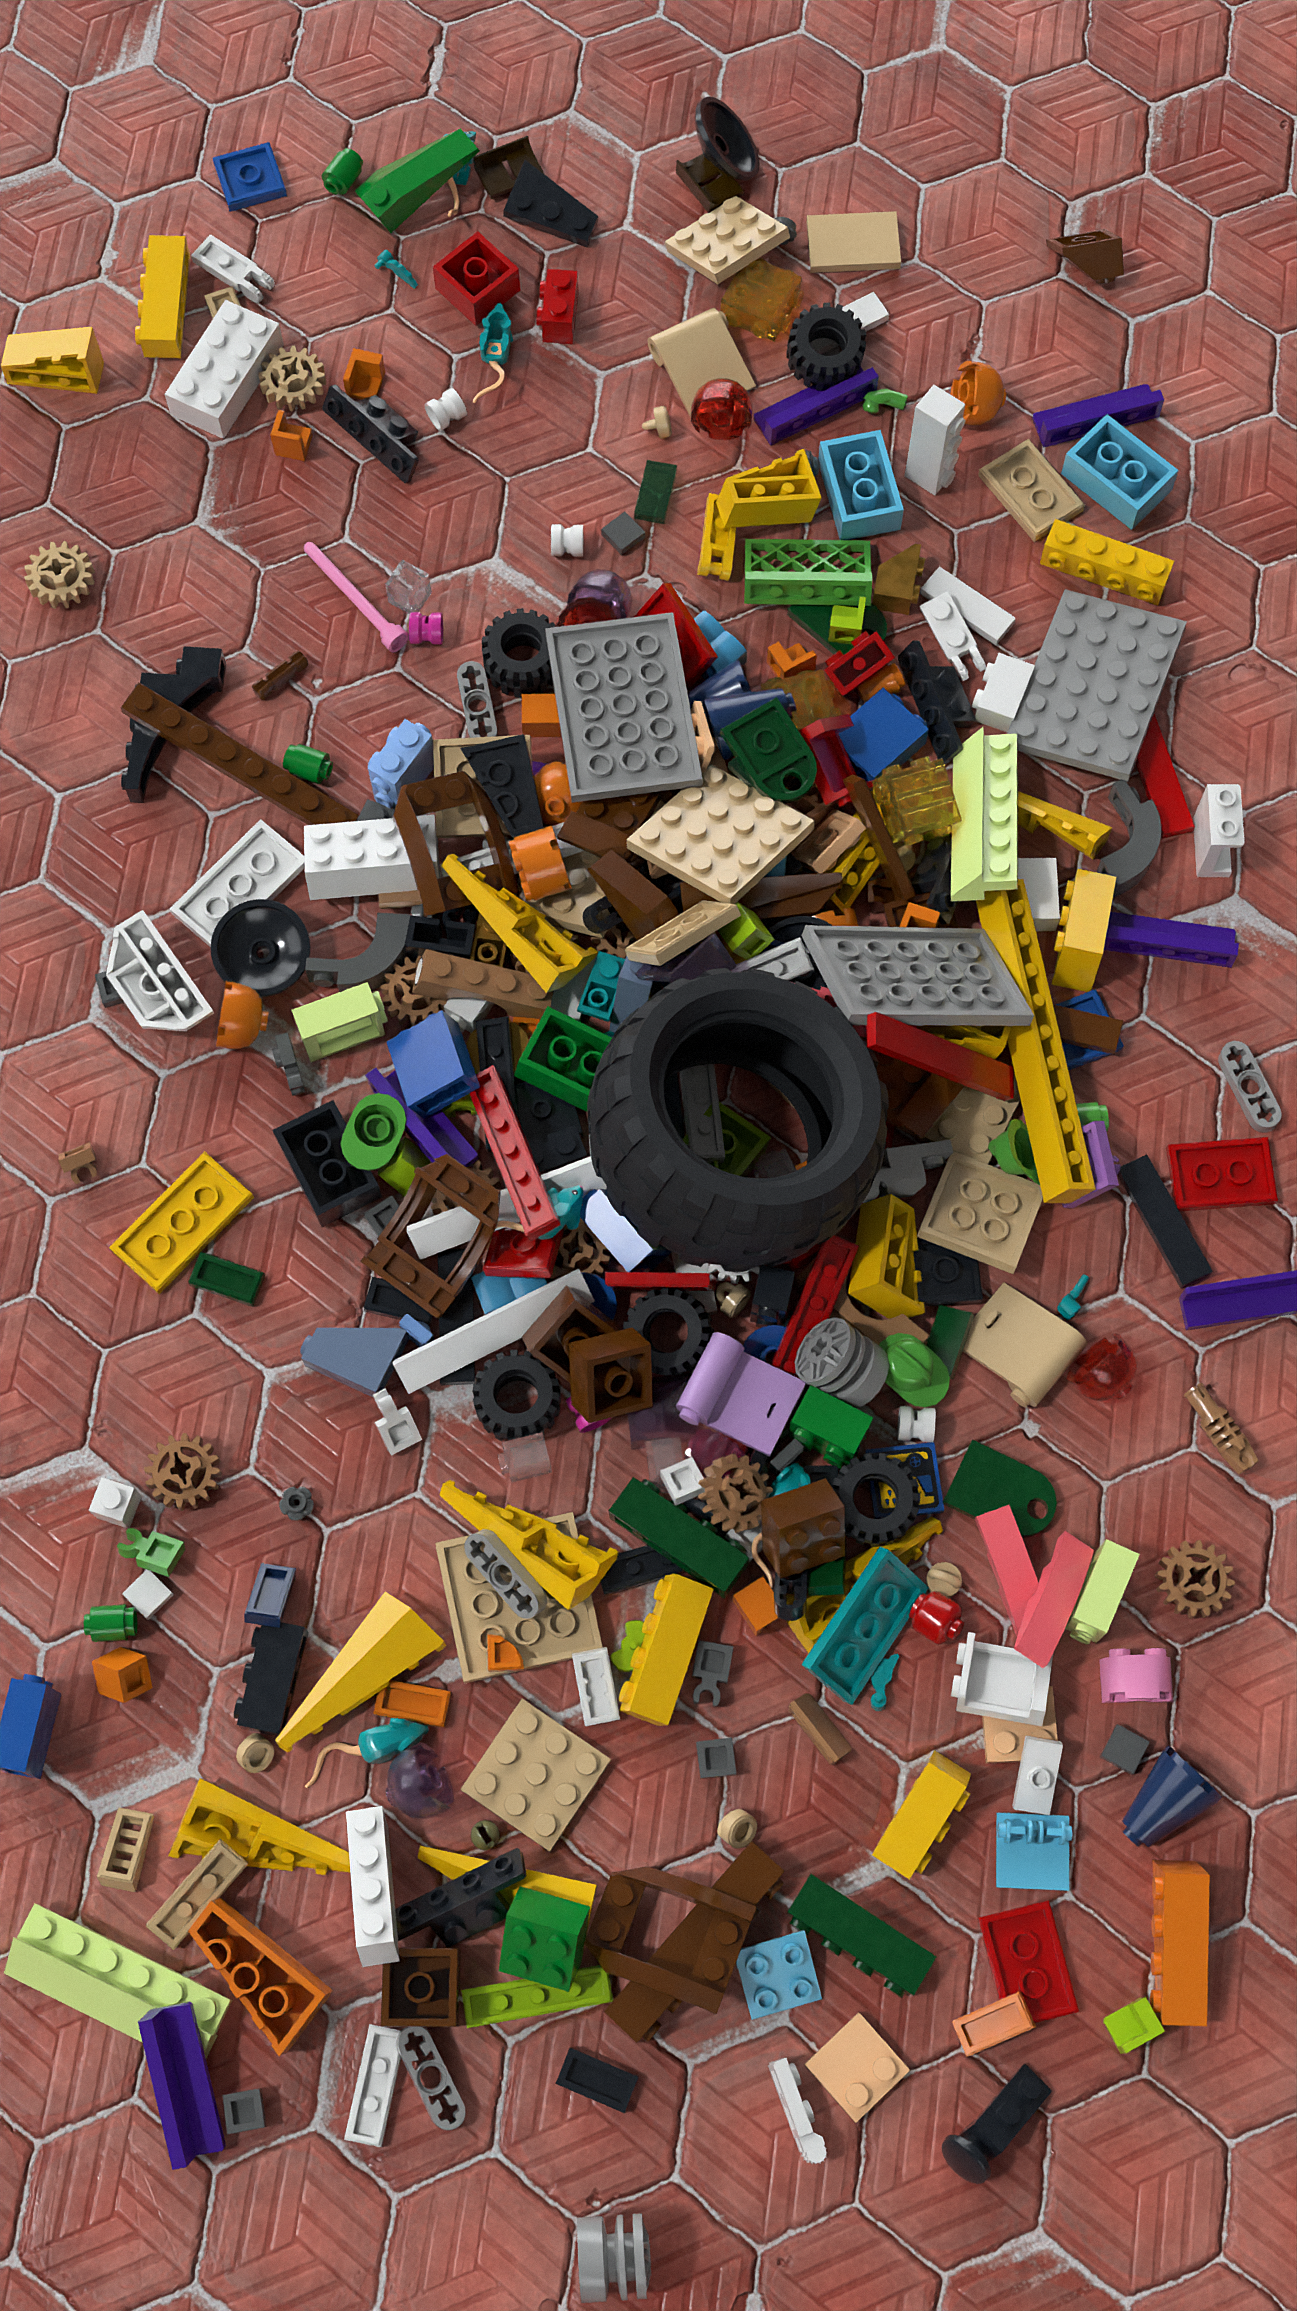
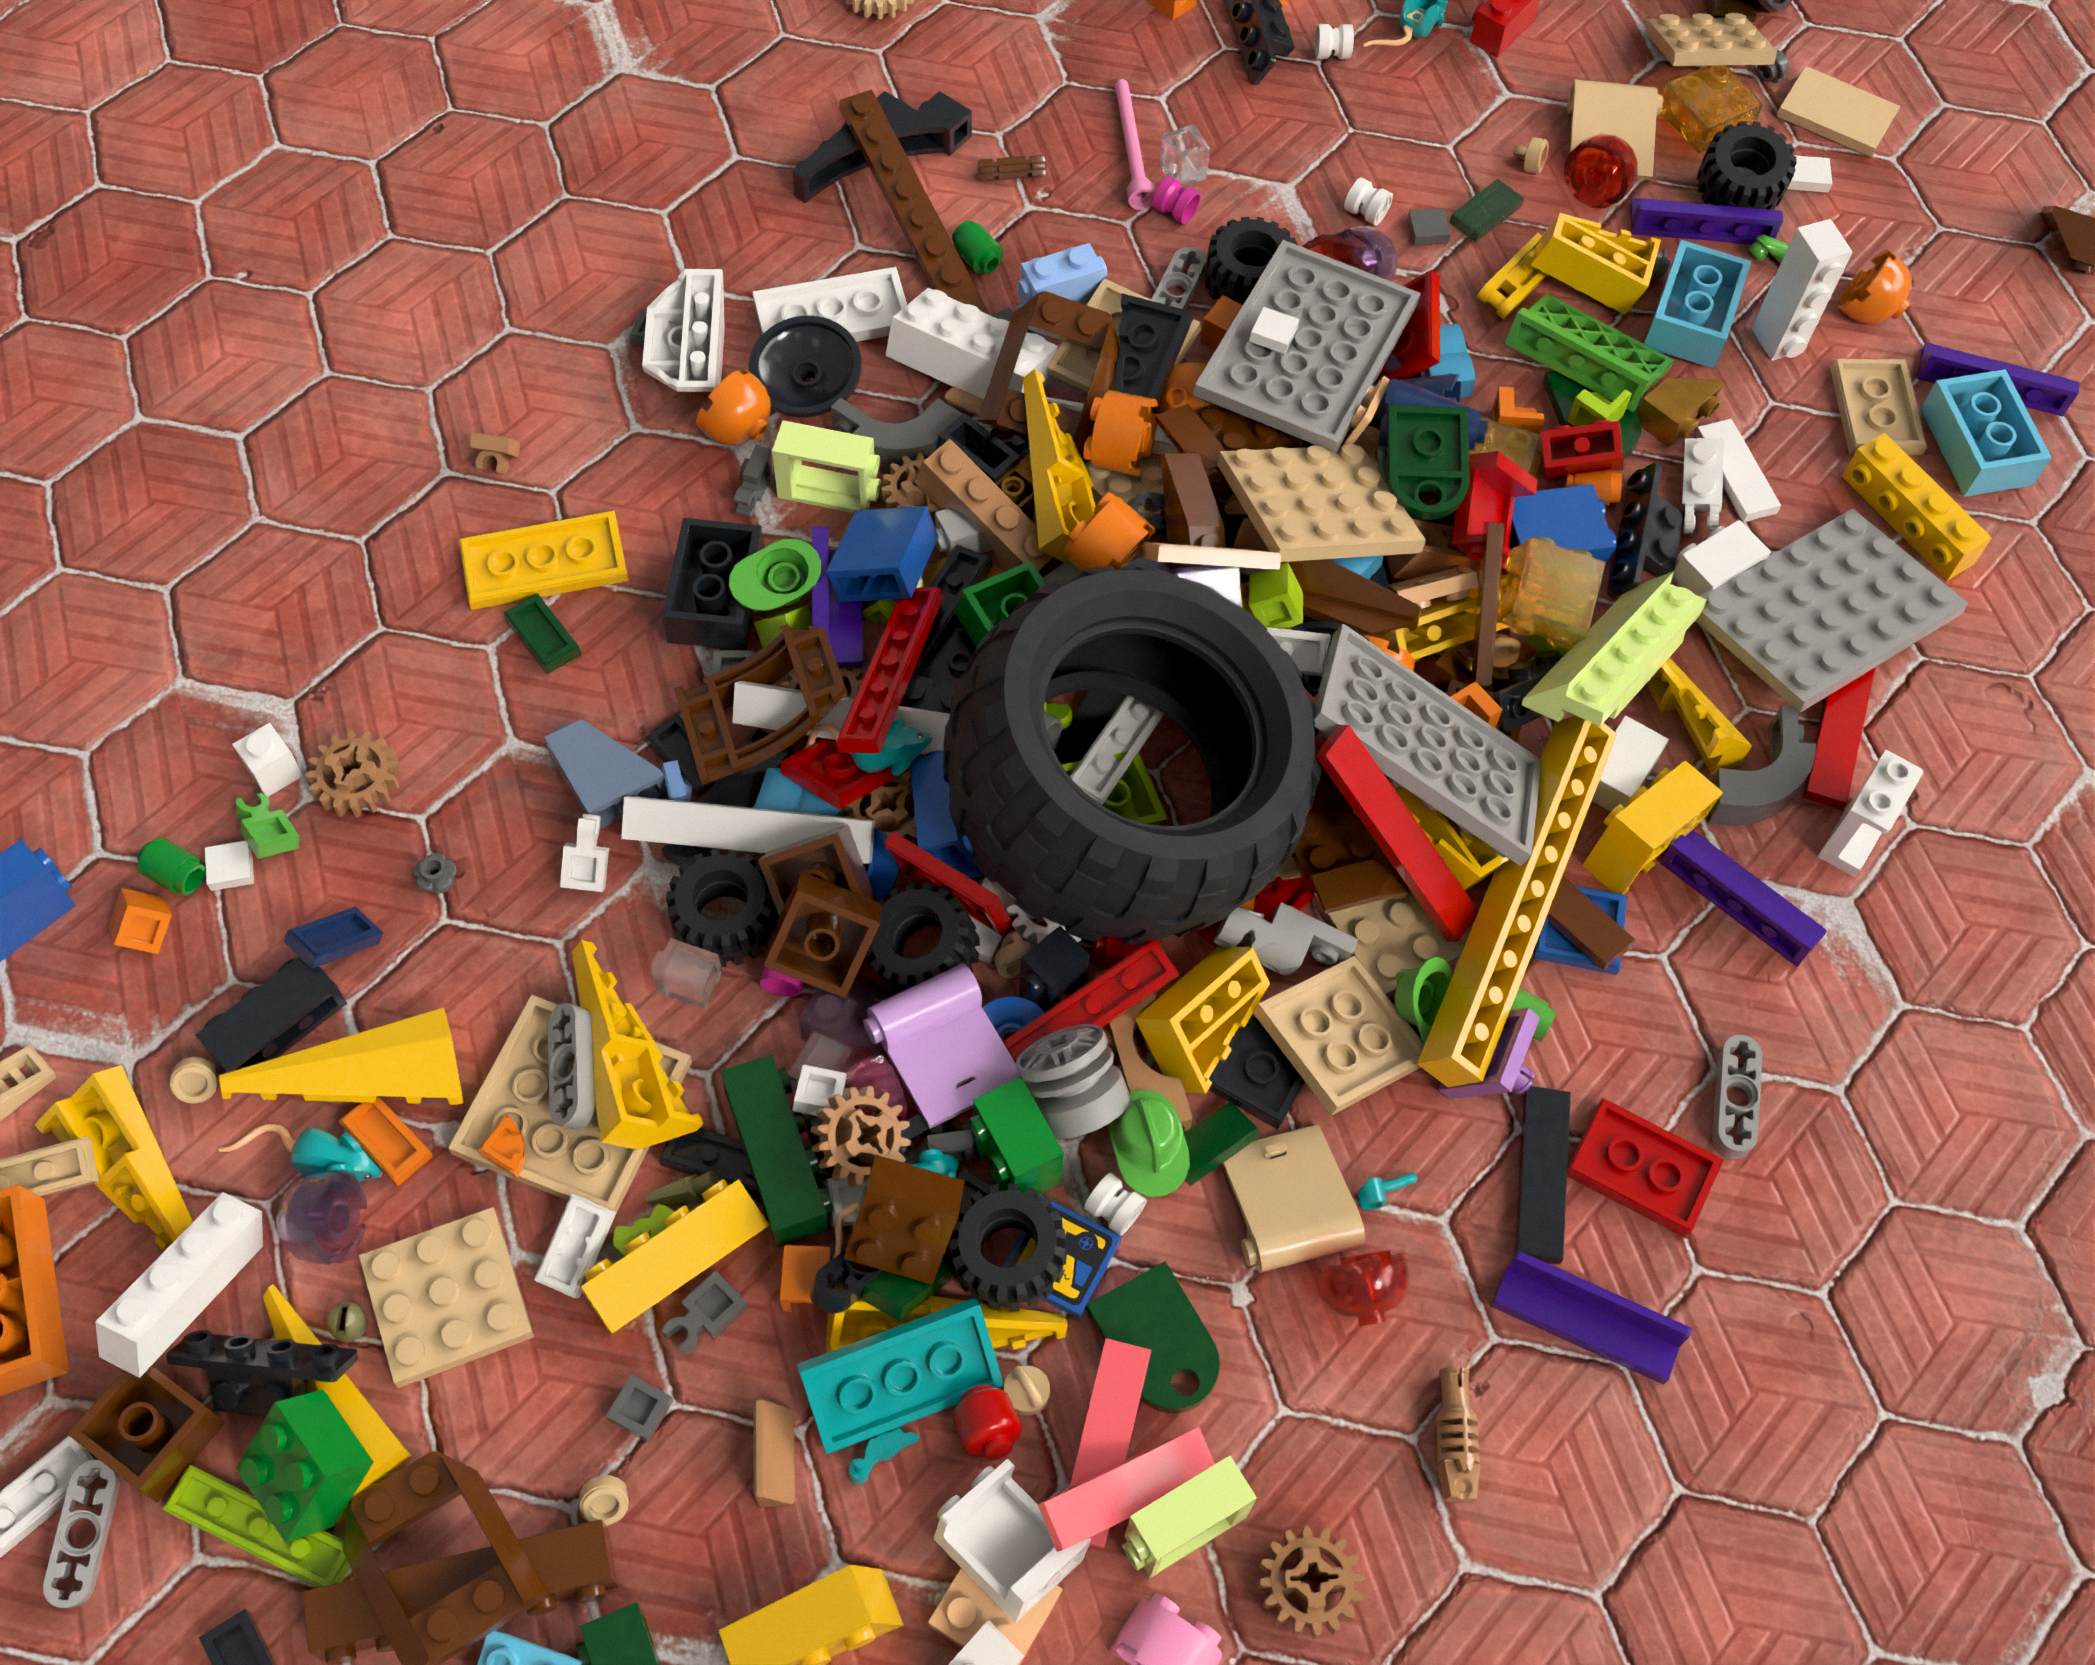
camera: 30 degrees right, 10 degrees down
none -> olive bar [645,1170,720,1205]
none -> orange brick [1062,492,1155,571]
none -> white tile [1249,307,1300,354]

